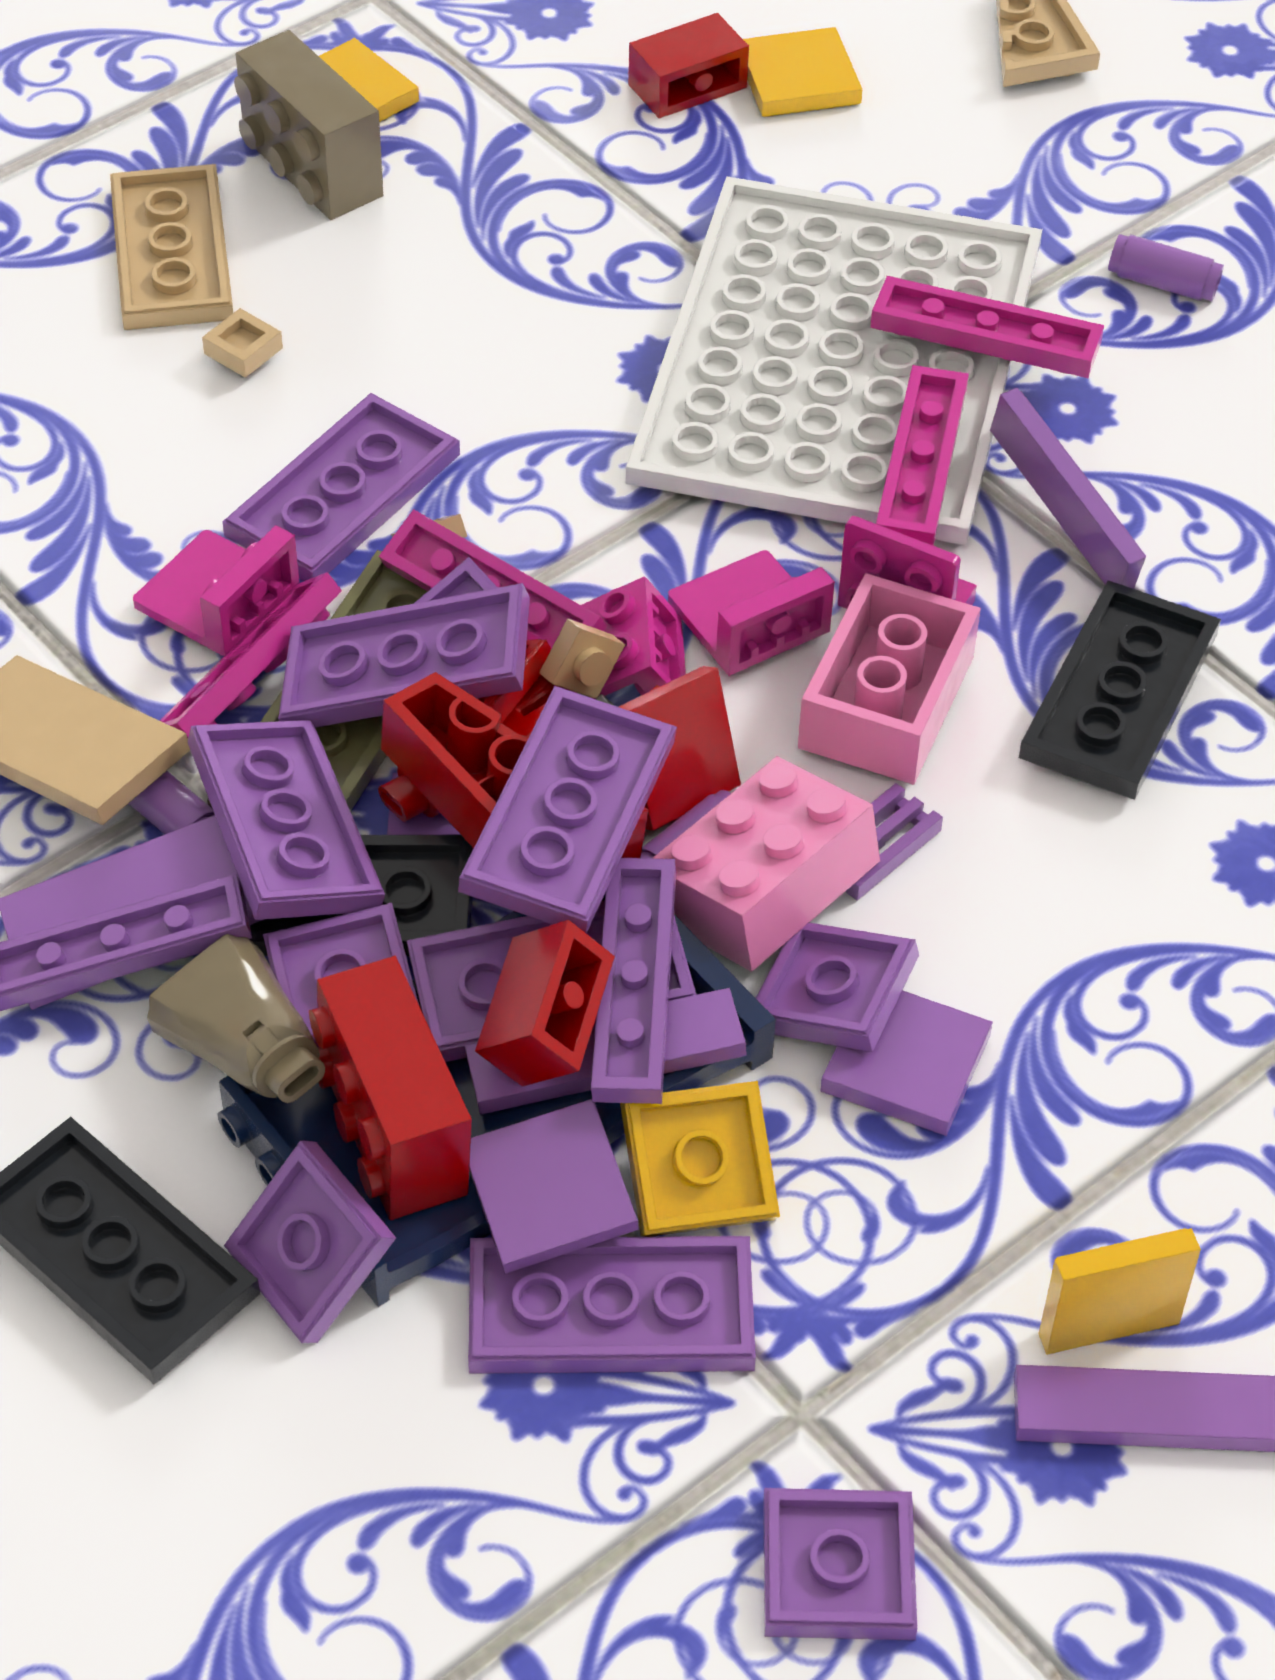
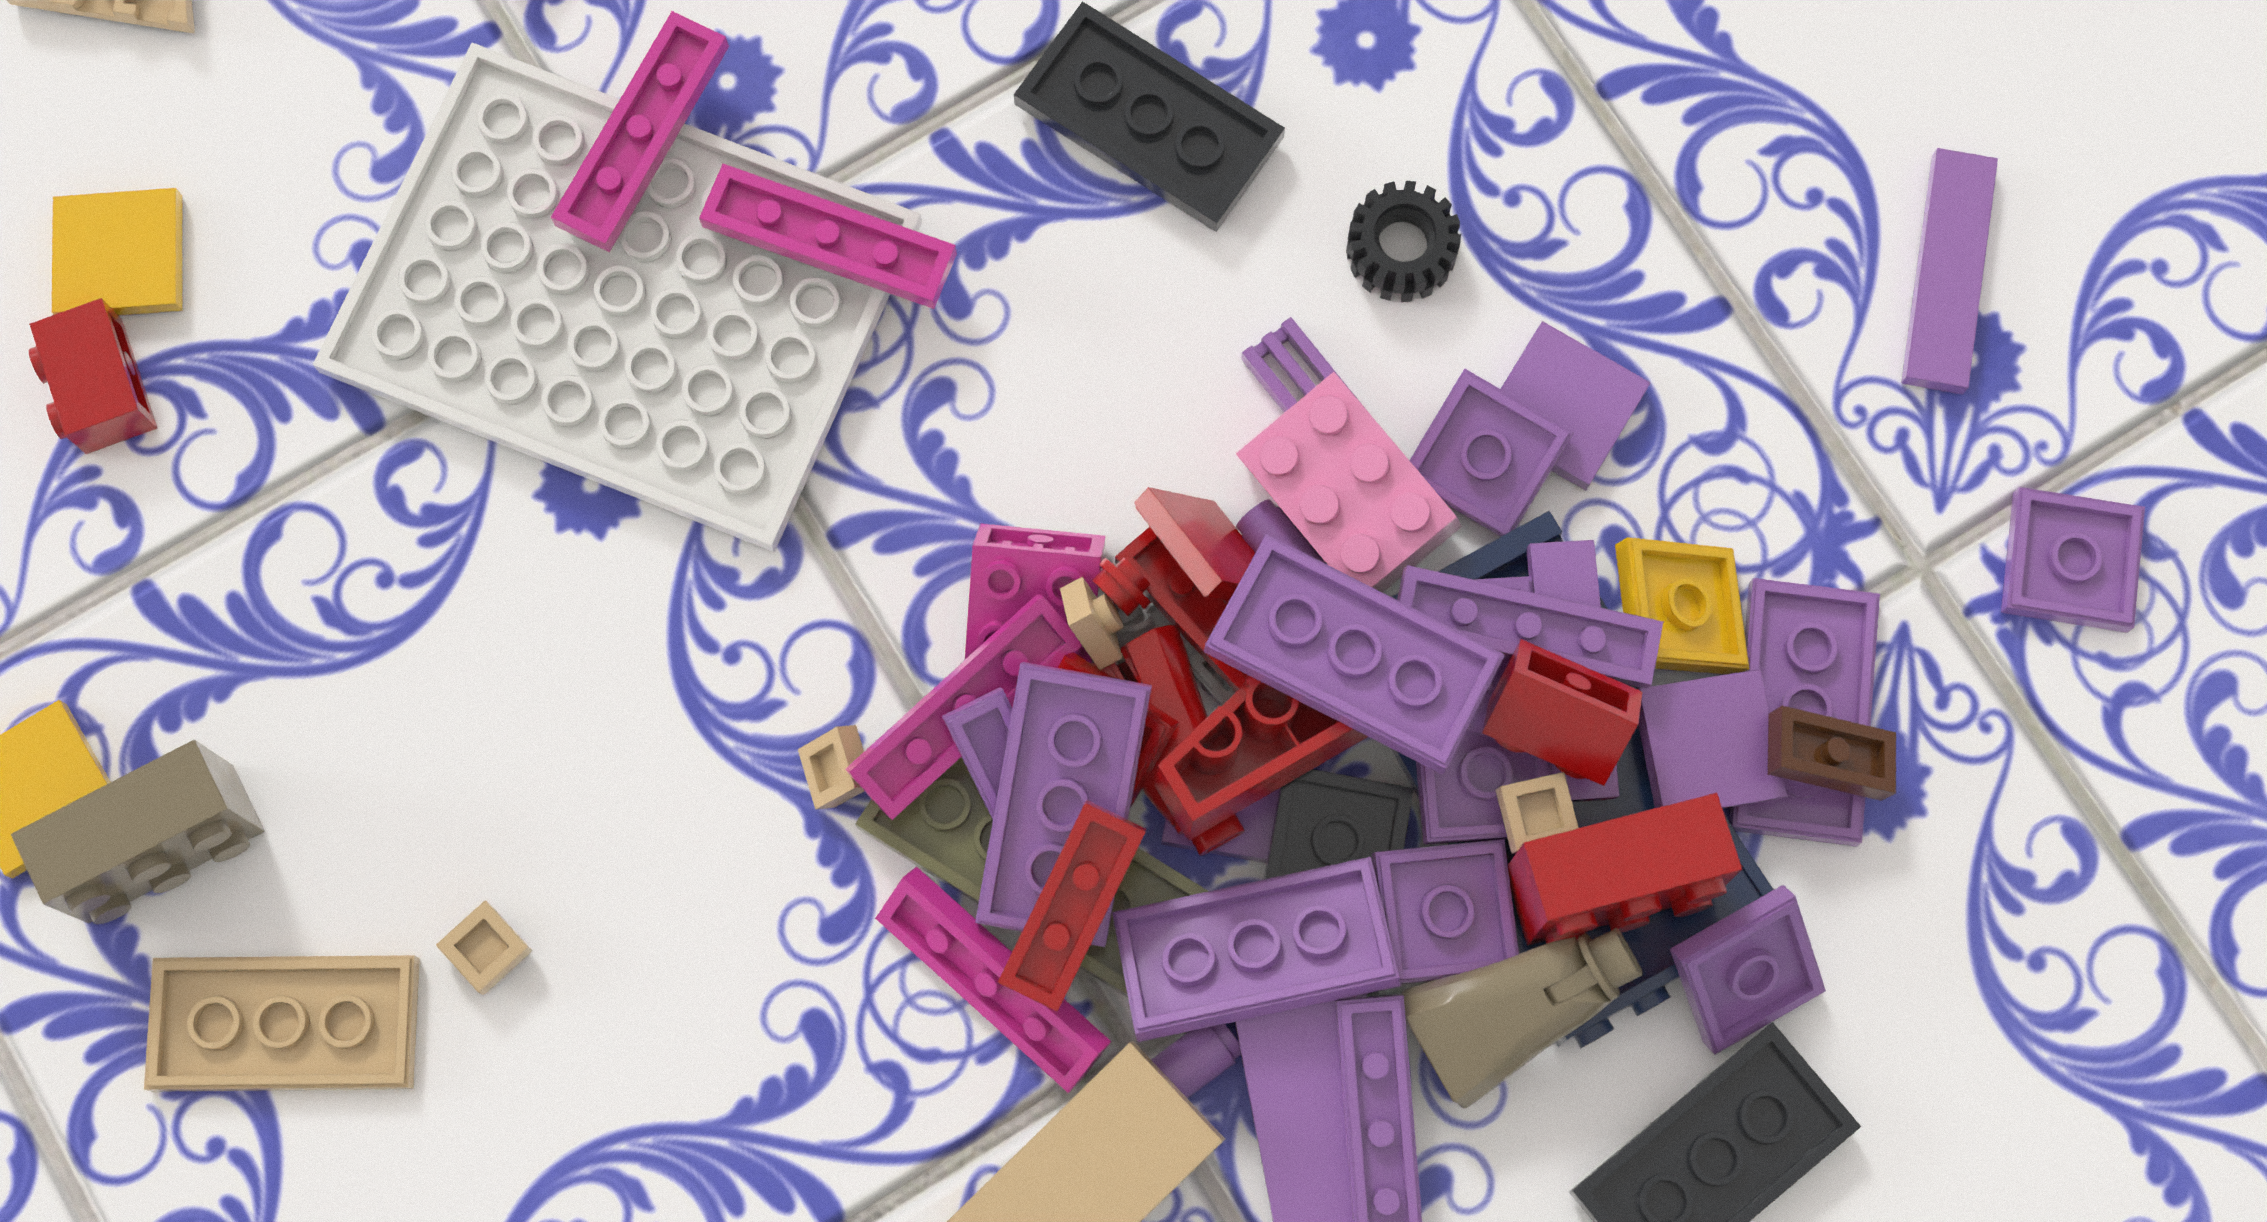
camera: 80 degrees left, 25 degrees up
dark pink bracket [133,525,299,656] -> none
medium lavender tile [222,393,460,581] -> none
dark pink bracket [668,550,835,676] -> none
bright pink brick [798,573,981,785] -> none
dark pink bracket [837,516,977,609] -> none
medium lavender tile [990,388,1146,589] -> none
yellow tile [1038,1228,1201,1355] -> none
none -> red plate [997,800,1146,1012]
none -> red plate [1092,557,1151,617]
none -> black tyre [1346,180,1461,303]
none -> tan plate [1496,772,1579,854]
none -> reddish brown plate [1767,705,1896,801]

